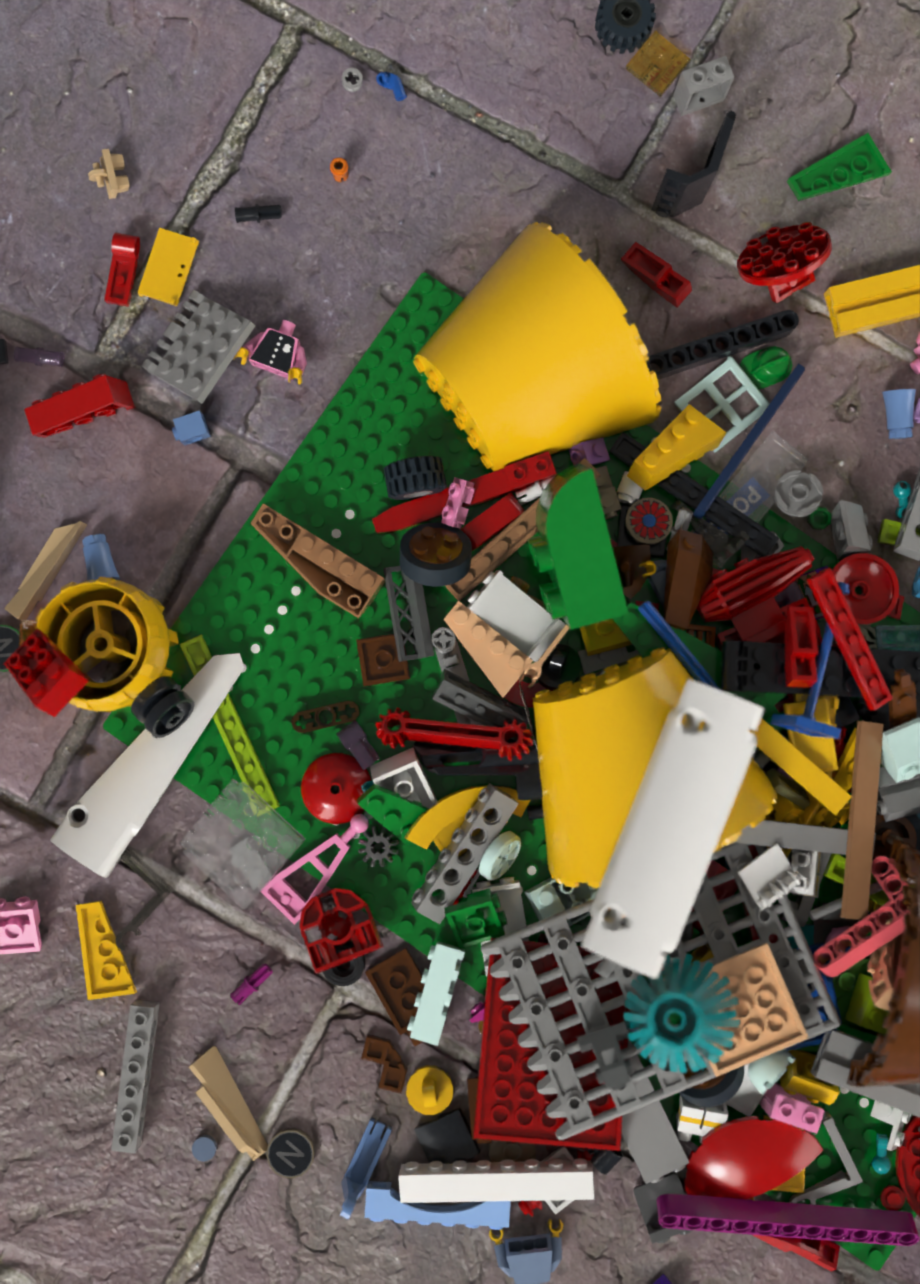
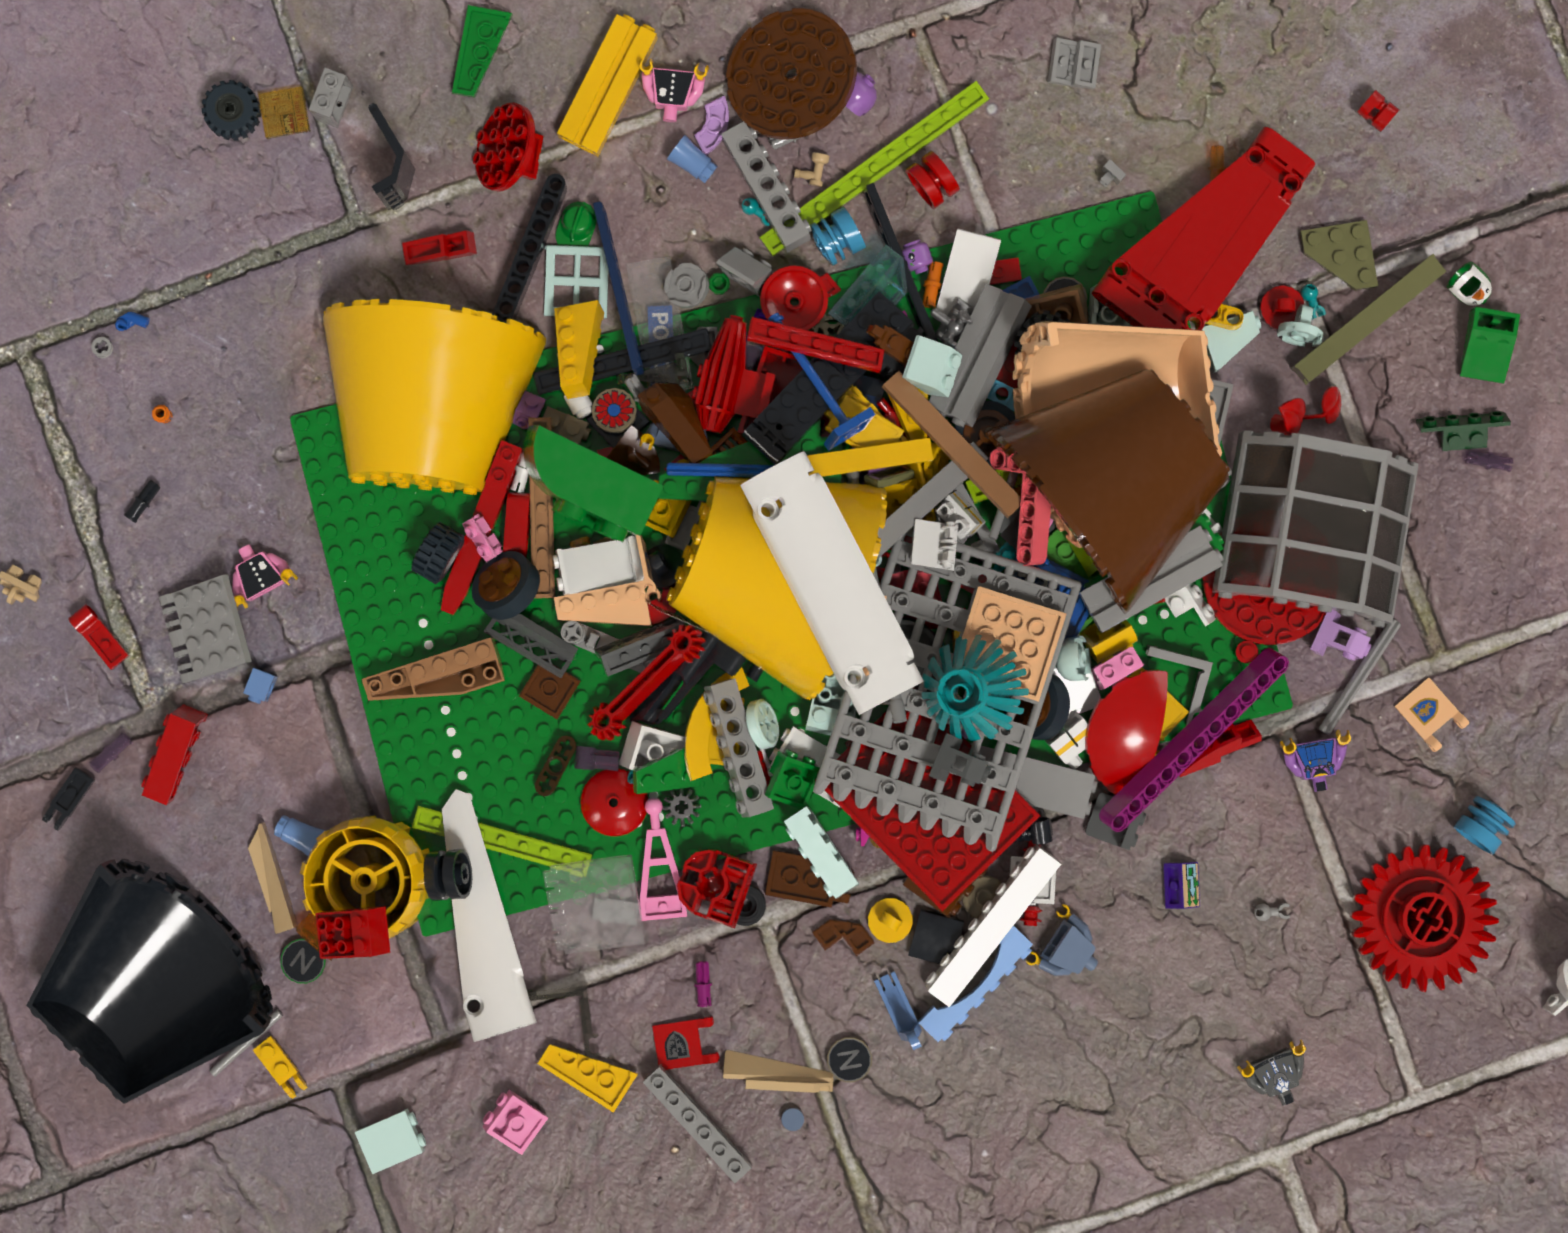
camera: 45 degrees left, 0 degrees up
yellow door [137,227,199,306] -> none
red slope [785,606,818,688] -> none
teal arm [871,1134,891,1174] -> none
none -> red flag [652,1016,720,1070]

